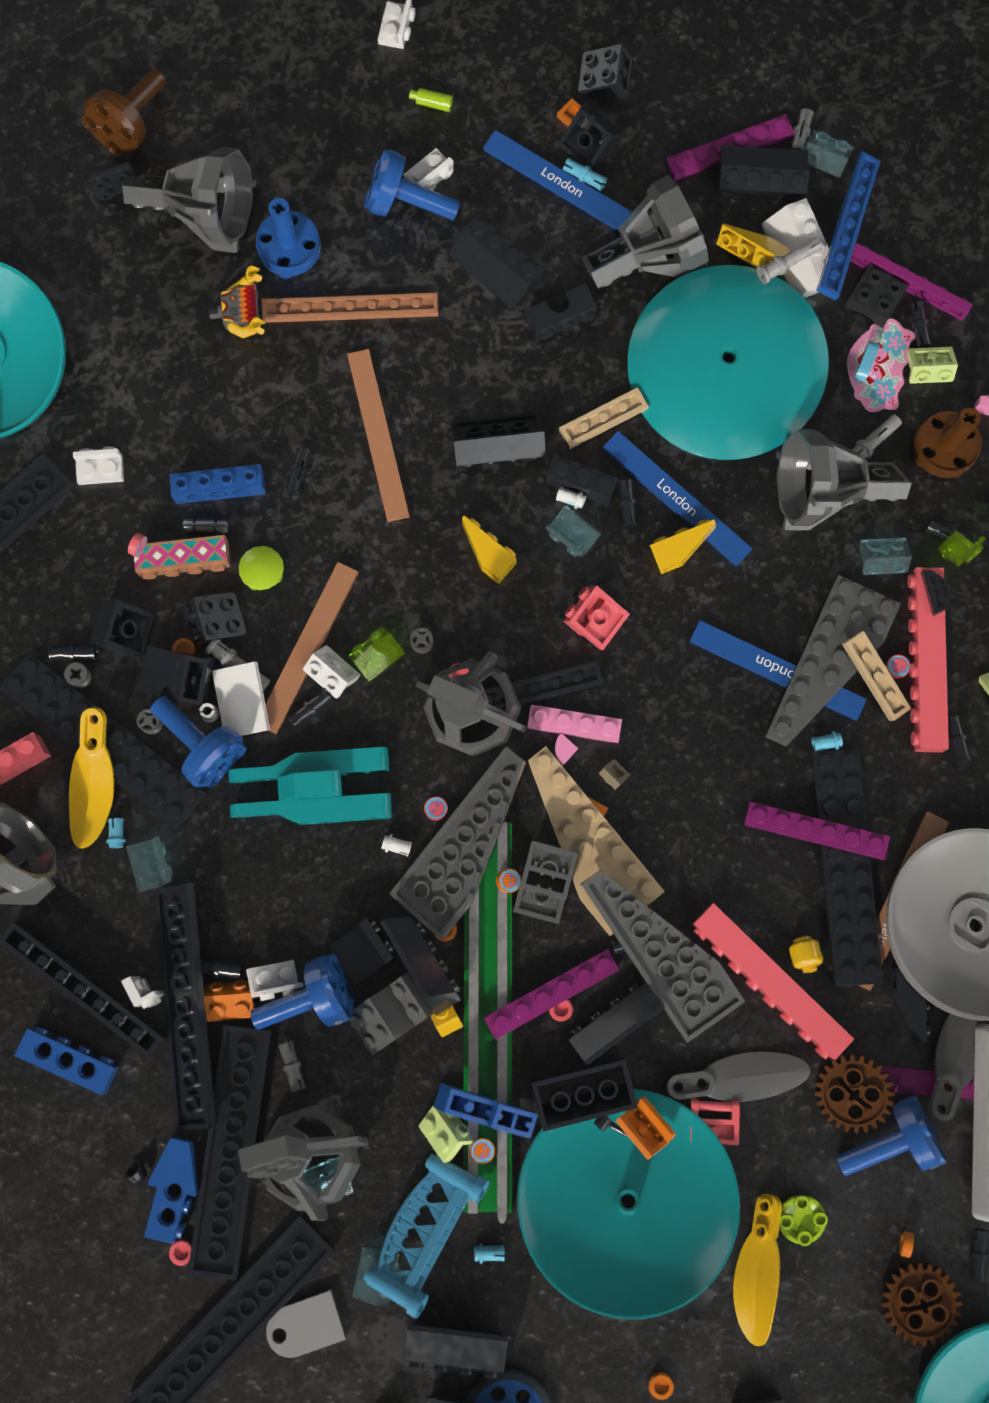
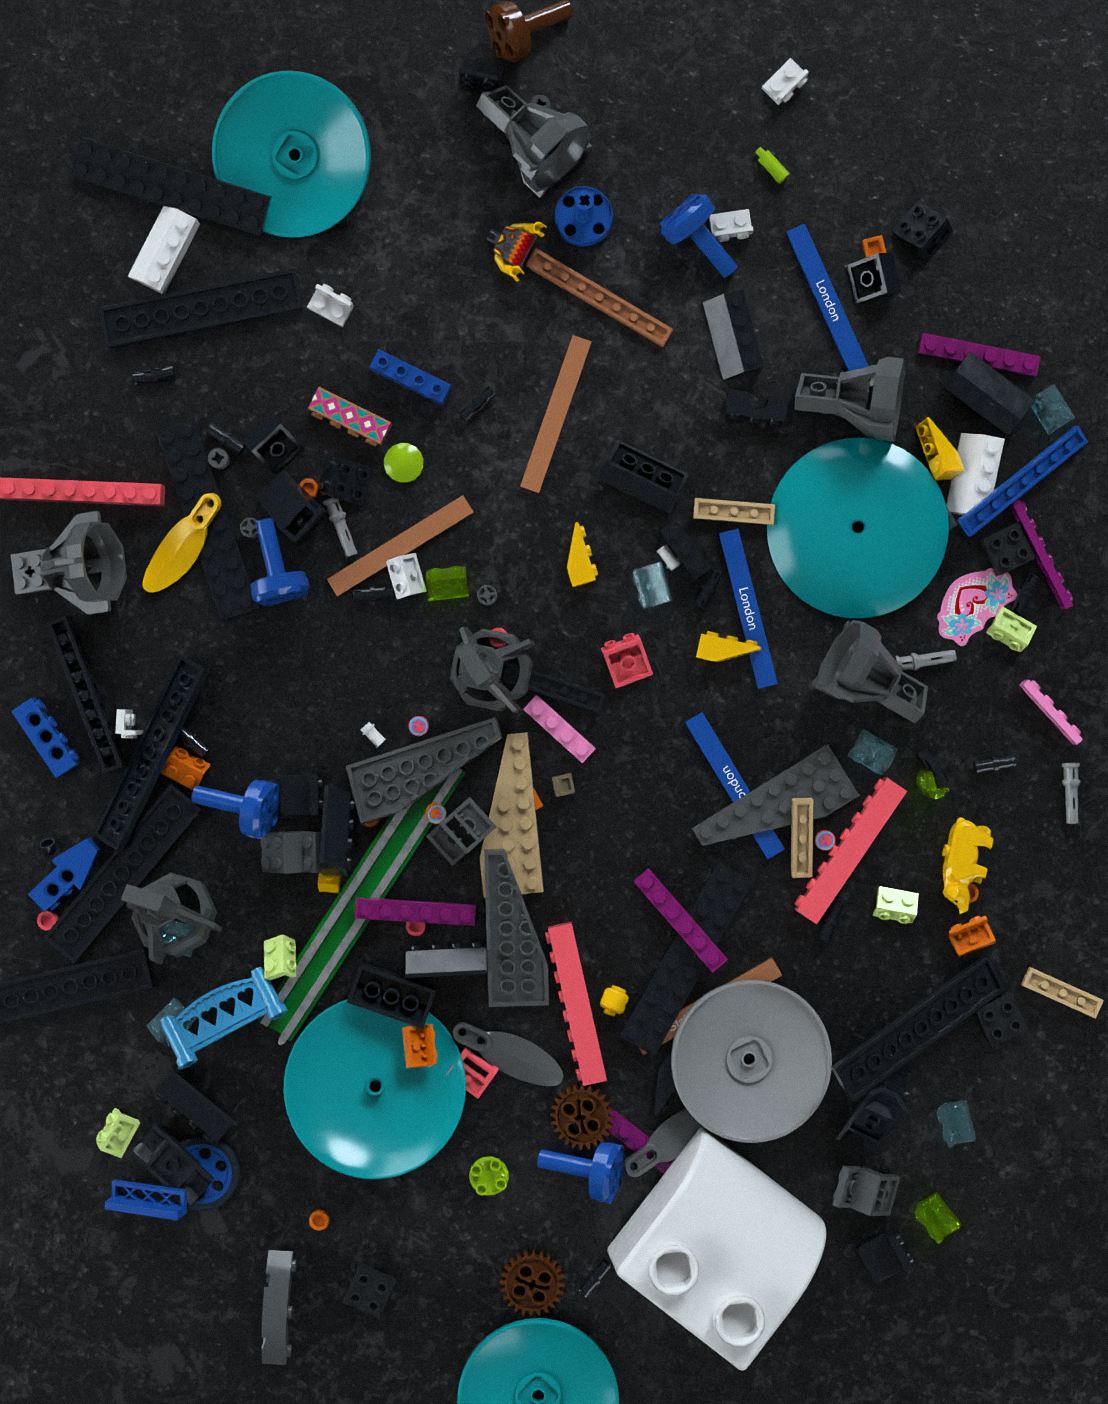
camera: 35 degrees right, 10 degrees up
medium azure pin [106,818,126,848] -> none
clear light blue bracket [126,837,173,892] -> none
coral tile [128,533,147,557] -> none
dark grey axle [183,519,228,533] -> none
white pin [200,703,219,723] -> none
white tile [212,662,270,736] -> none
teal beam [228,747,392,825] -> none
white bracket [246,960,304,1001] -> none
light grey tile [266,1289,346,1358] -> none
dark grey pin [278,1040,306,1092] -> none
blue brick [434,1083,538,1139] -> none
tile [470,1138,495,1164] -> none
medium azure pin [474,1243,505,1264] -> none
bright pink tile [555,733,578,766] -> none
medium azure pin [563,158,607,191] -> none
black hand [594,1116,627,1137] -> none
yellow plant [733,1194,782,1346] -> none
light grey pin [756,237,823,285] -> none
dark grey pin [790,109,814,151] -> none
medium azure pin [812,731,843,752] -> none
medium azure beam [854,341,880,383] -> none
orange tile [899,1231,914,1258] -> none
reddish brown piece [913,408,982,478] -> none
black tile [921,571,952,616] -> none

